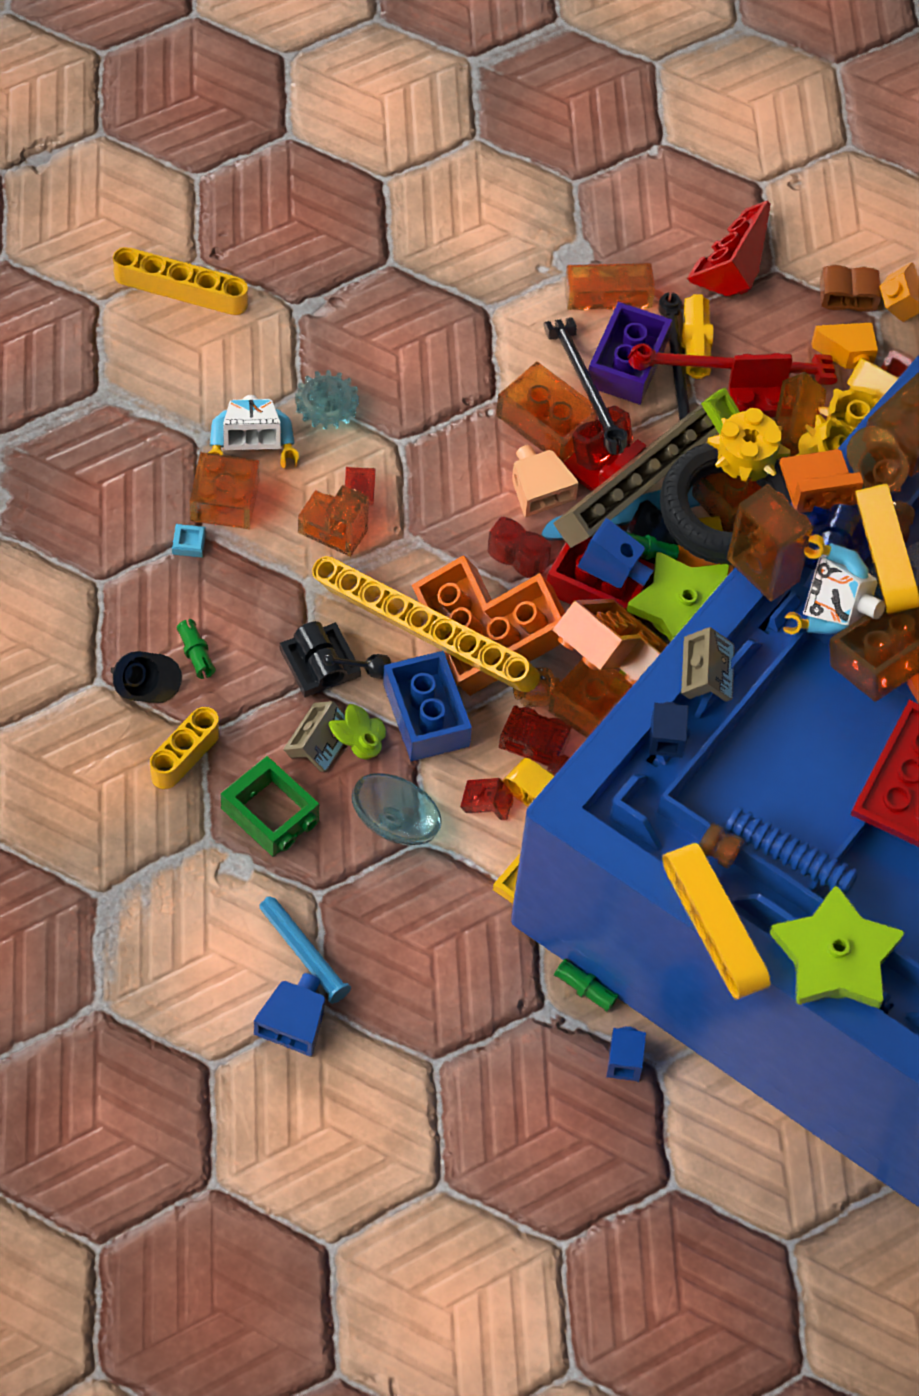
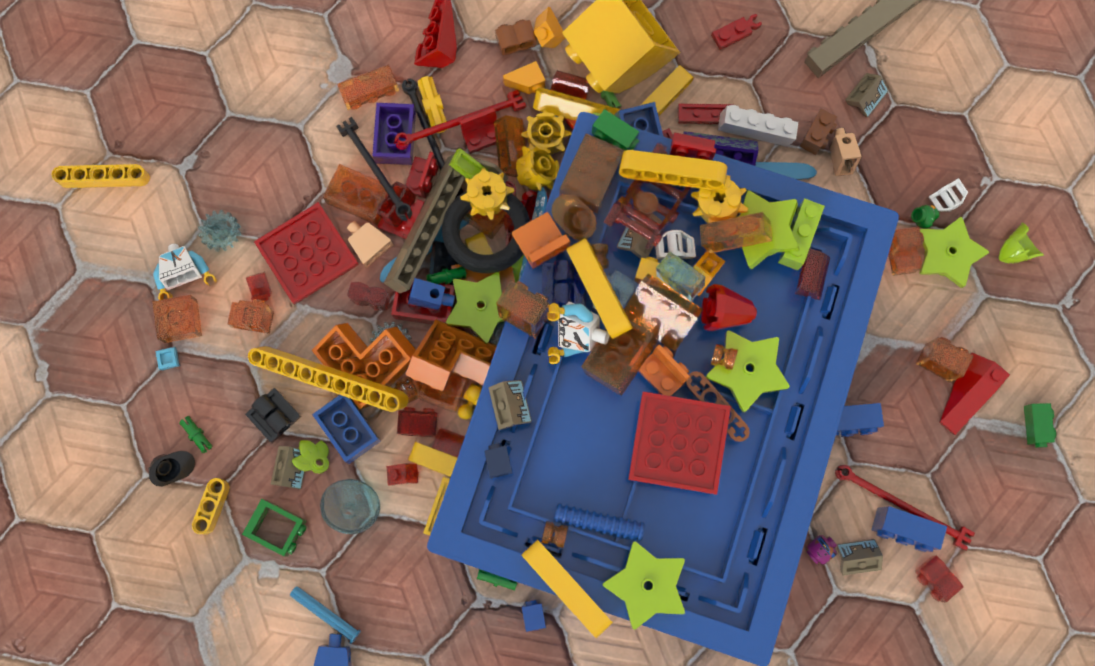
camera: 15 degrees left, 20 degrees up
black hinge [323,654,391,679] -> none
none -> red plate [254,202,359,305]
none -> red bracket [404,152,439,199]

